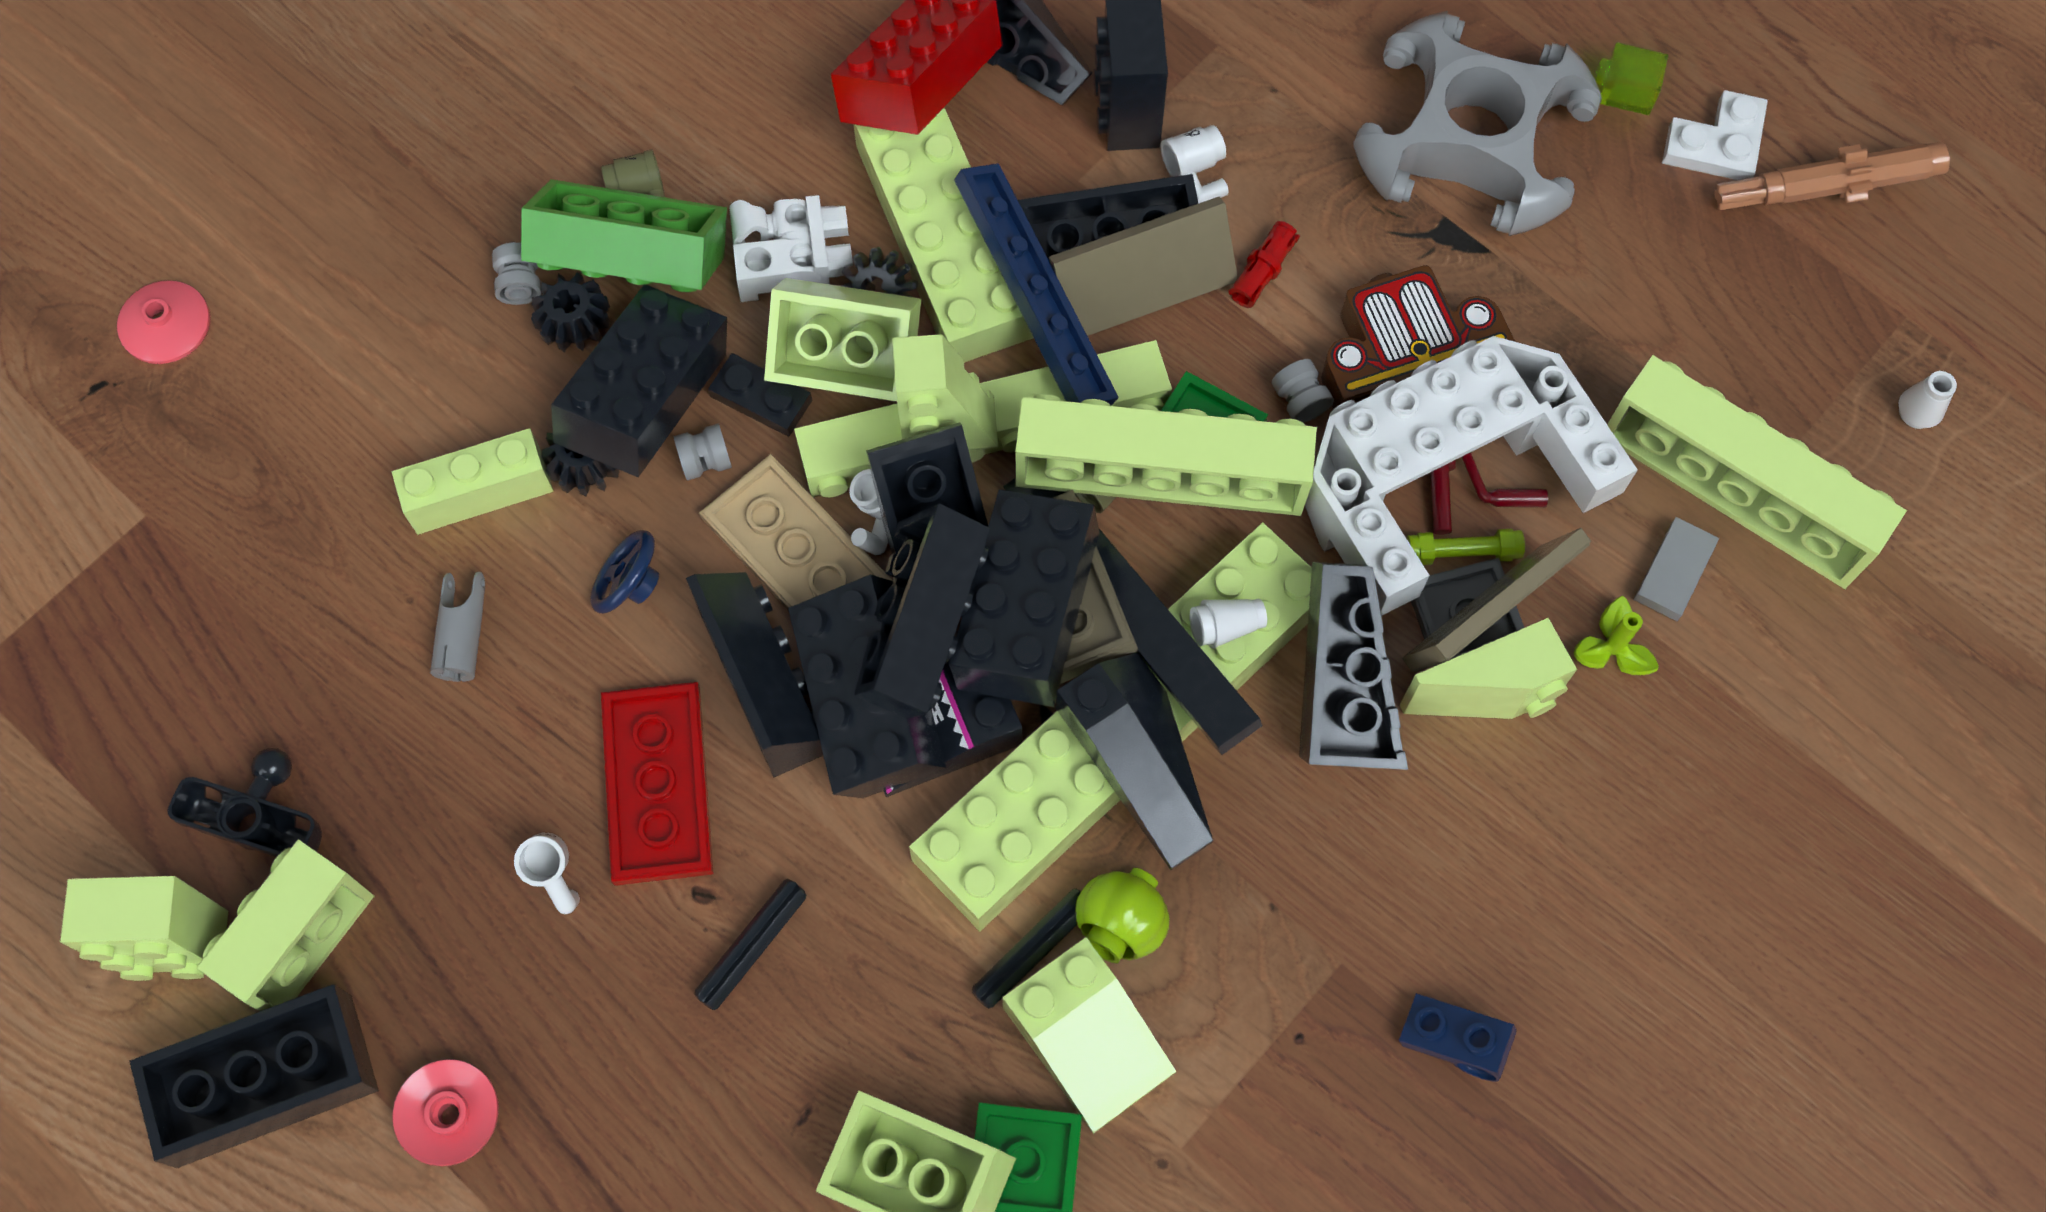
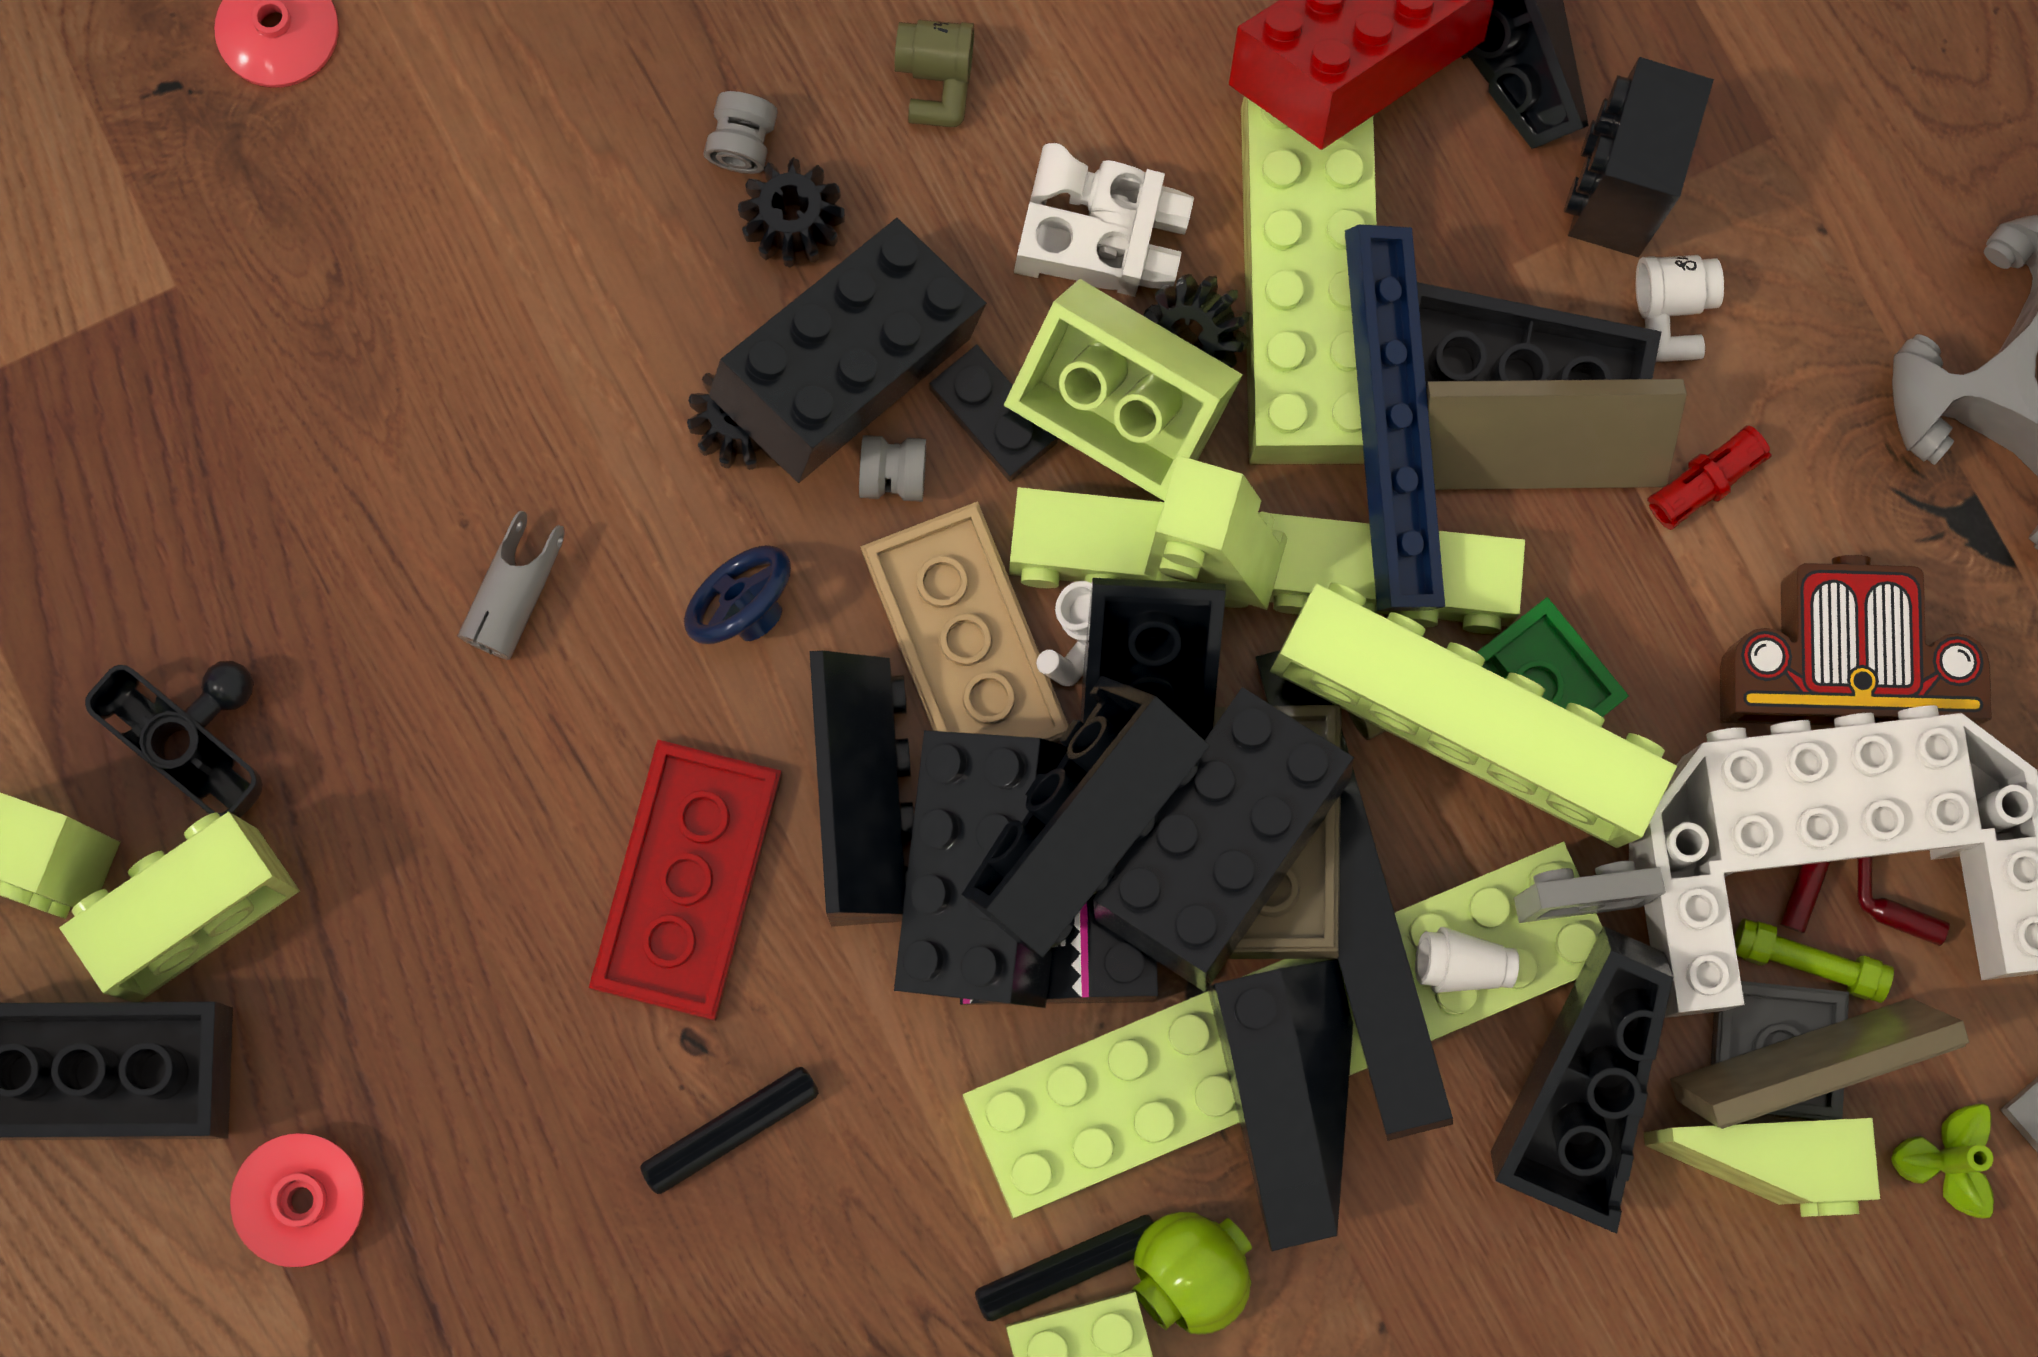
camera: 15 degrees right, 10 degrees up
yellowish green brick [391,428,554,534] -> none
white piece [514,833,580,914] -> none
bright green brick [521,179,727,292] -> none
light grey wheel [1271,359,1334,423] -> none
none -> light grey plate [1514,861,1666,923]

